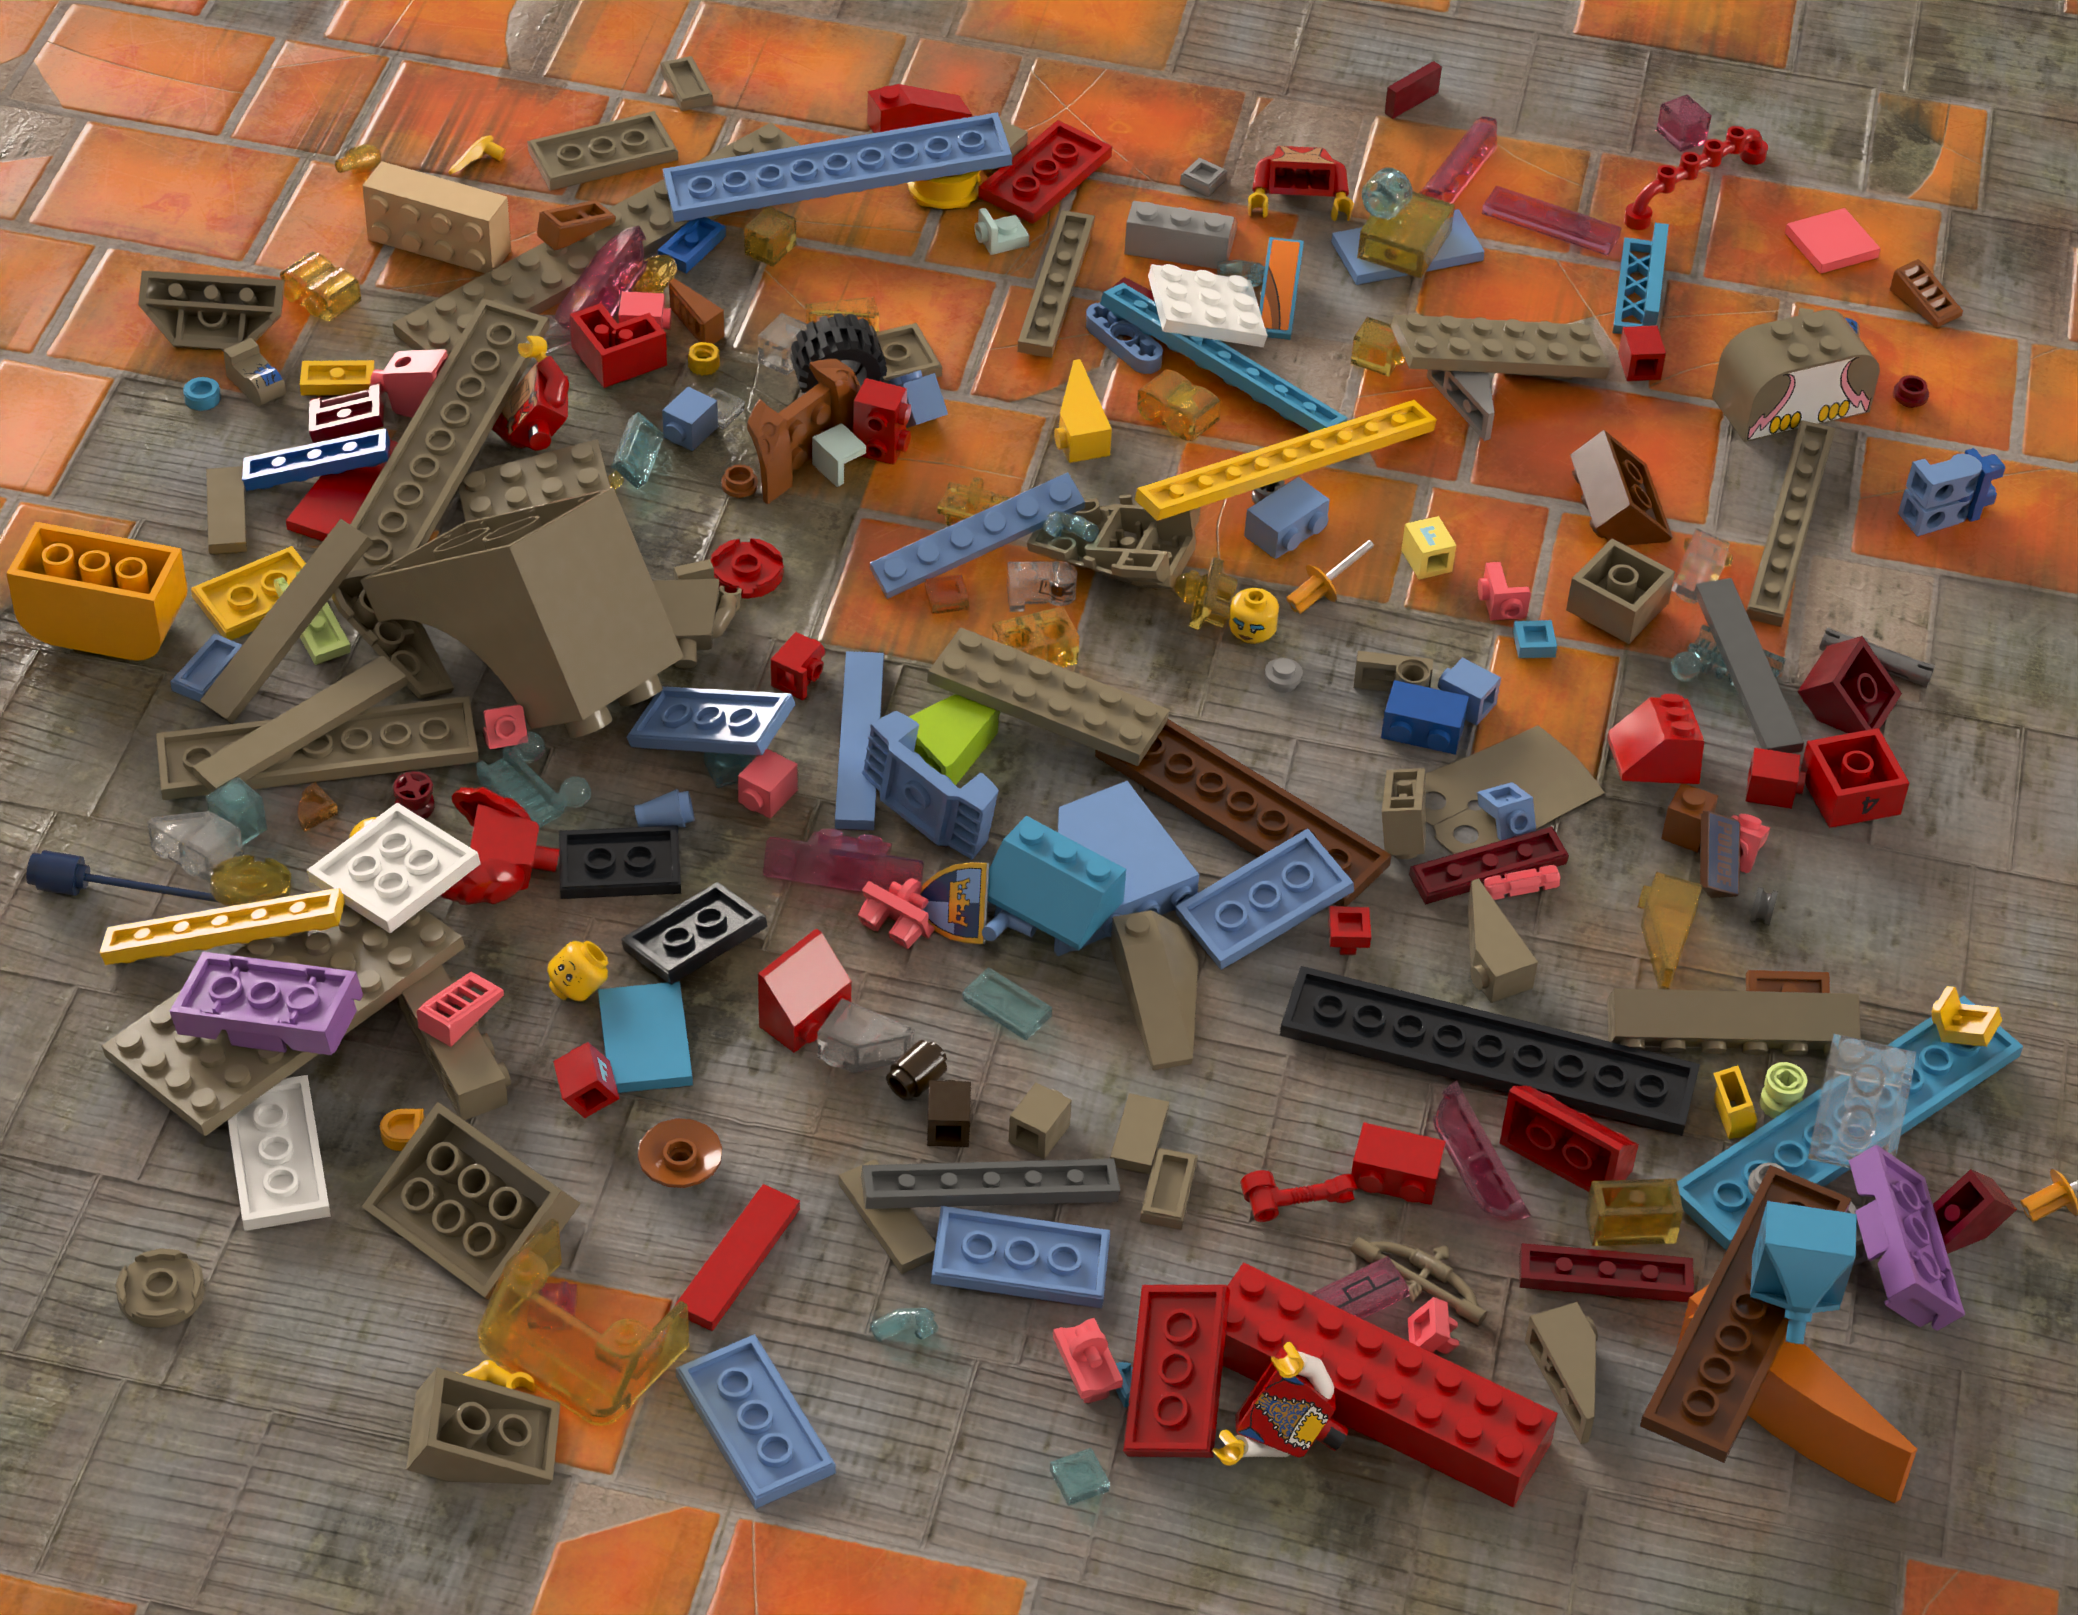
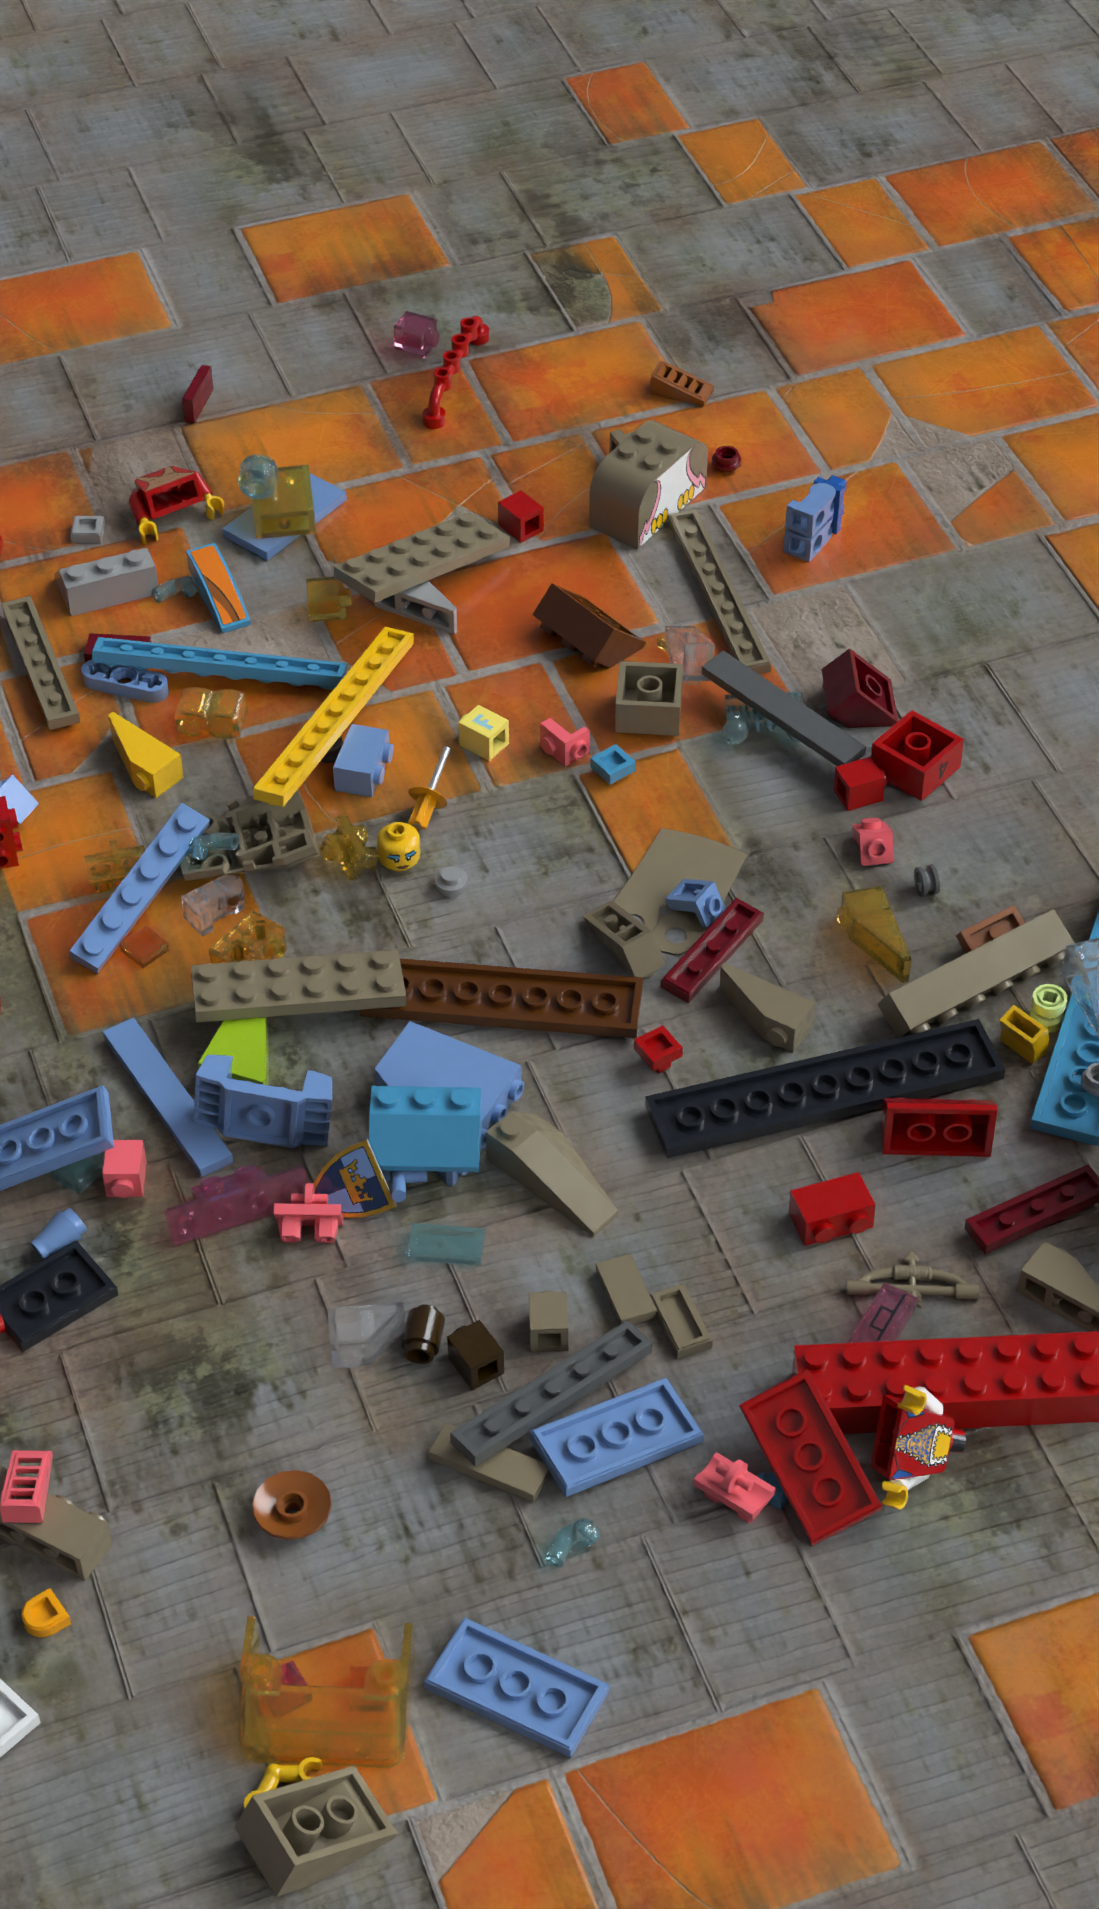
camera: 30 degrees left, 0 degrees up
dark tan slope [362,1102,581,1299] -> none
yellow head [547,941,608,1002] -> none
red brick [553,1042,620,1118] -> none
dark azure tile [598,981,693,1093] -> none
black tile [621,882,768,985] -> none
red tile [675,1184,800,1331] -> none
slope [758,929,852,1053] -> none
red brick [771,632,825,700] -> none
clear light blue tile [1050,1448,1110,1506] -> none
white plate [1148,264,1267,347] -> none
medium blue plate [1175,829,1354,970] -> none
red brick [1240,1170,1357,1222] -> none
dark tan plate [1353,651,1434,692] -> none
blue brick [1381,680,1469,755] -> none
coral tile [1408,1297,1459,1354] -> none
clear pink brick [1417,117,1497,215] -> none
clear pink brick [1433,1081,1531,1221] -> none
medium blue brick [1438,657,1501,726] -> none
clear pink tile [1482,186,1622,256] -> none
coral axle [1484,865,1561,900] -> none
clear yellow brick [1585,1178,1684,1246] -> none
red slope [1607,694,1704,784] -> none
dark azure fence [1612,222,1669,334] -> none
dark orange brick [1661,784,1718,853] -> none
slope [1700,811,1740,898] -> none
coral tile [1785,208,1880,274] -> none
flat silver pin [1819,627,1935,688] -> none

